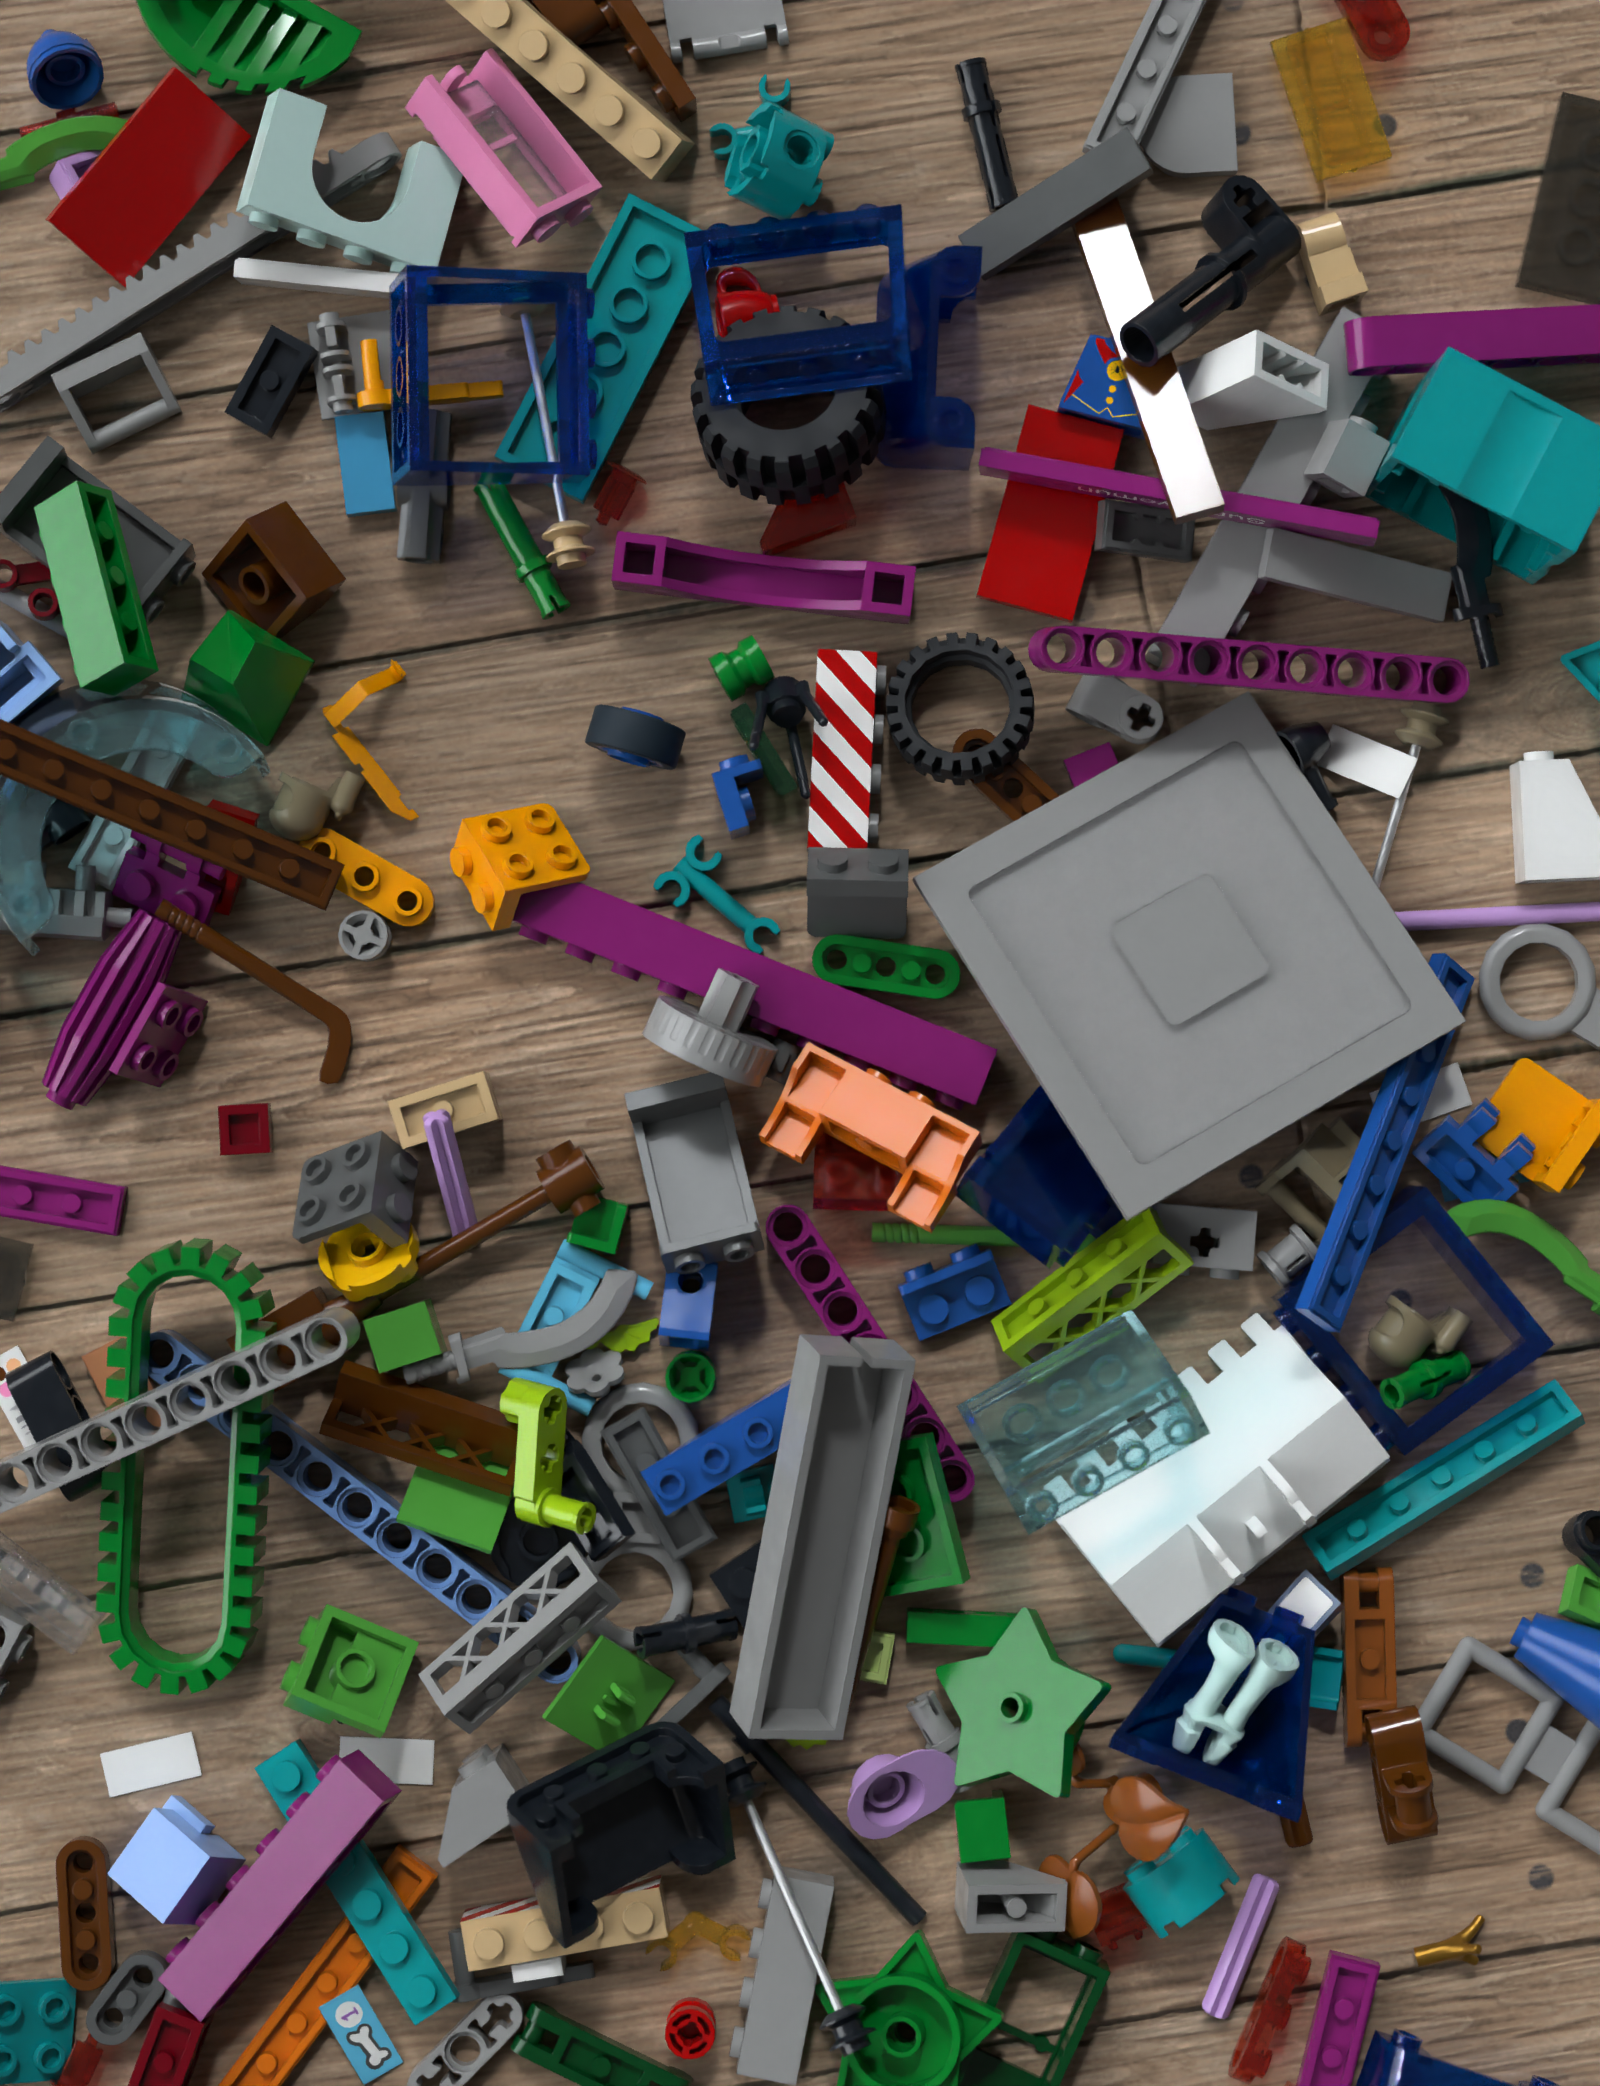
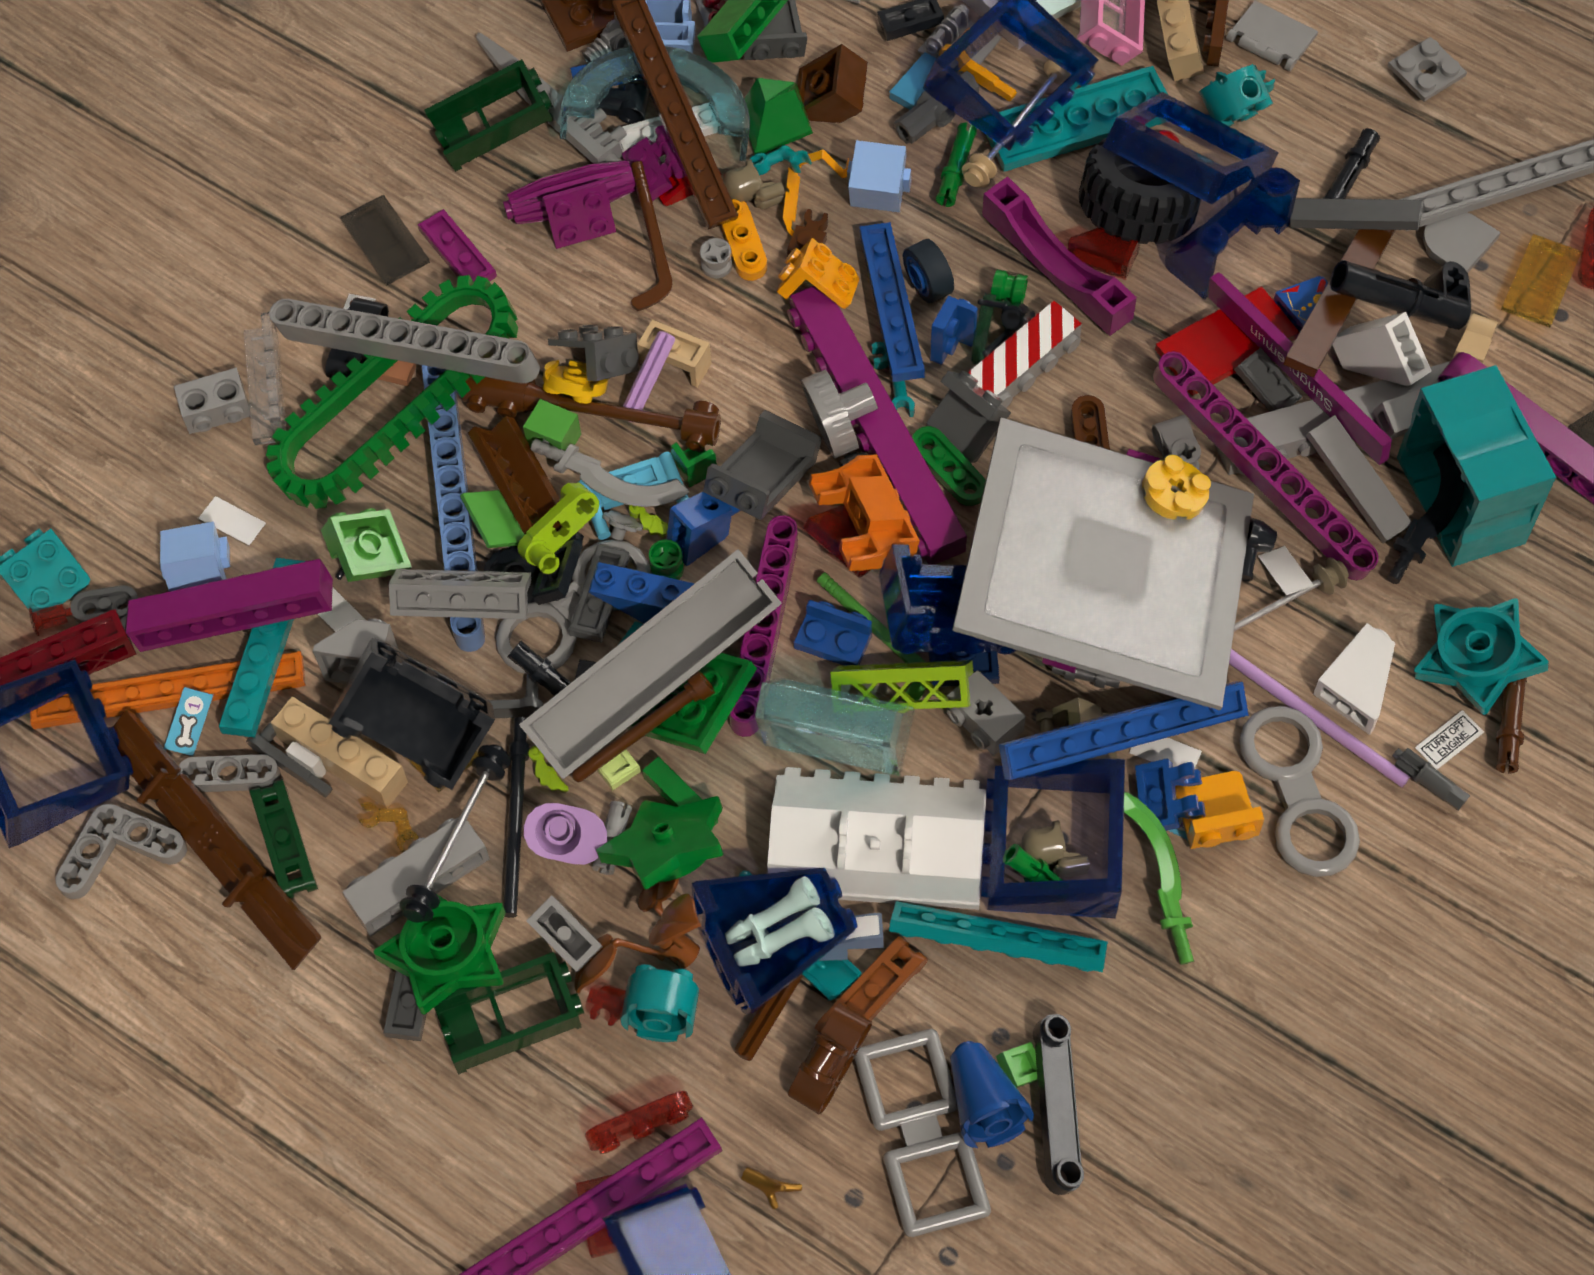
camera: 50 degrees right, 25 degrees down
reddish brown plate [56,1836,115,1991] -> none
dark red plate [218,1103,273,1156] -> none
bright green piece [542,1635,675,1750] -> none
clear red piece [593,462,647,526] -> none
red wheel [665,1997,716,2059] -> none
black tyre [886,632,1035,785] -> none
green panel [954,1789,1011,1863] -> none
lavender axle [1202,1873,1279,2019] -> none
none -> teal arm [750,145,812,176]
none -> reddish brown plate [787,209,828,257]
none -> light blue plate [847,140,912,213]
none -> blue plate [859,222,925,382]
none -> yellow plate [1142,455,1211,520]

